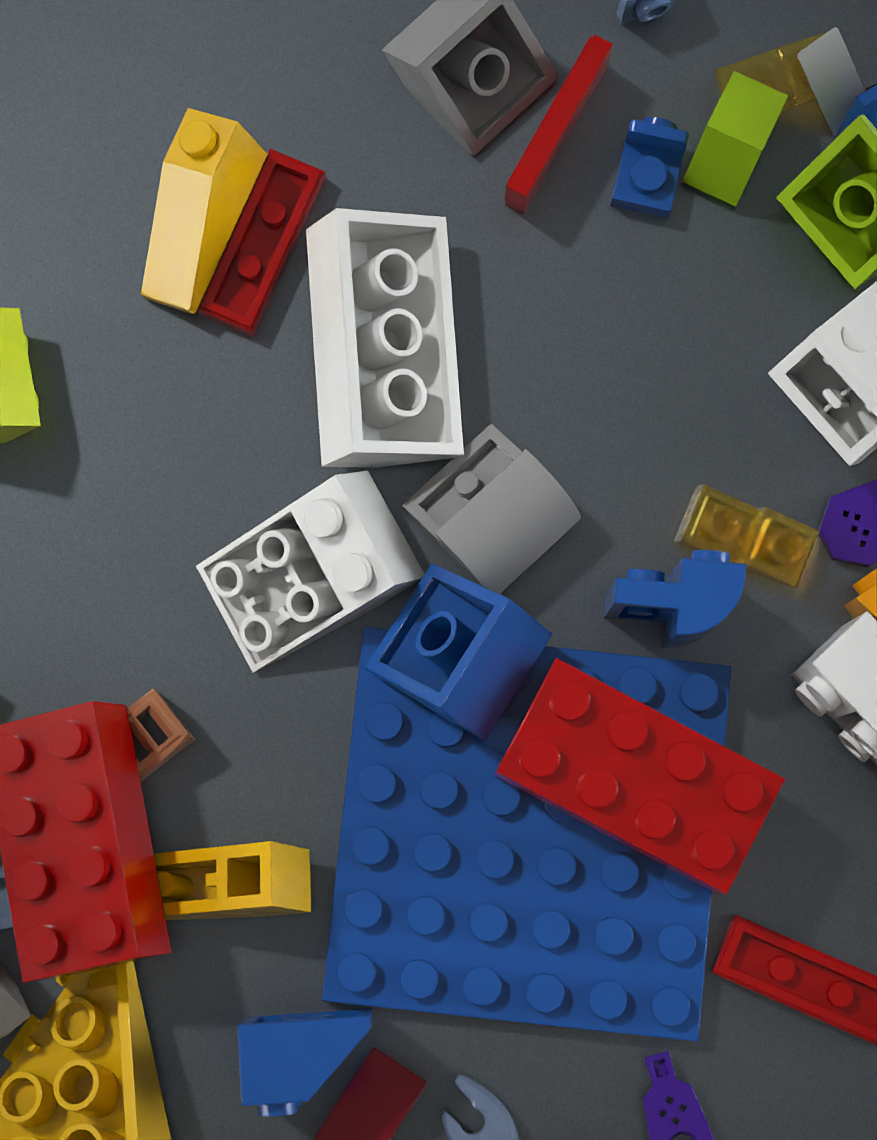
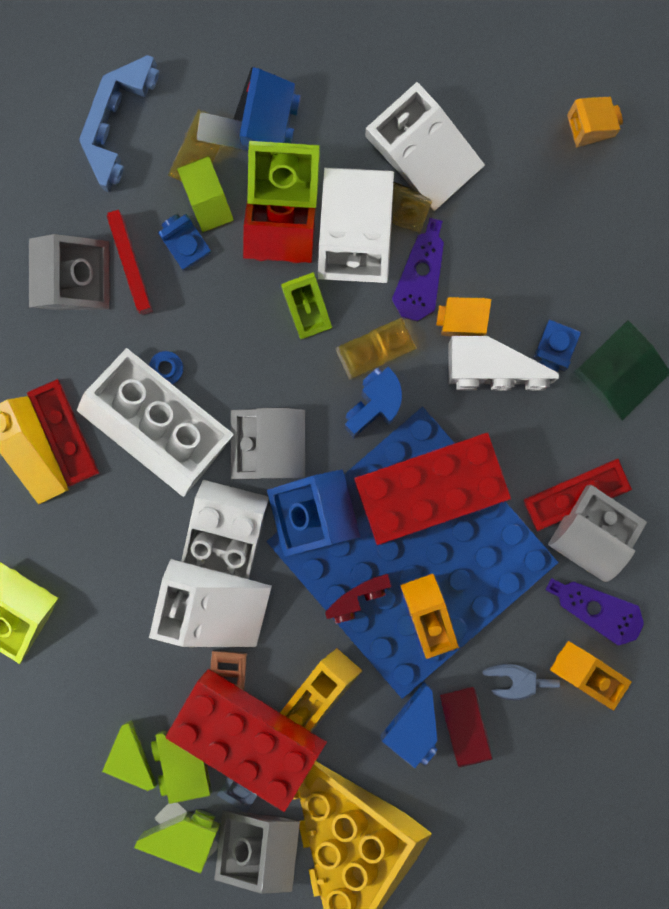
camera: 40 degrees left, 5 degrees up
none -> blue plate [149,351,183,385]
none -> white slope [149,559,272,647]
none -> red slope [243,204,316,263]
none -> lime slope [281,272,333,340]
none -> dark red slope [325,573,391,624]
none -> light orange slope [400,574,459,659]
none -> light grey brick [548,485,647,582]

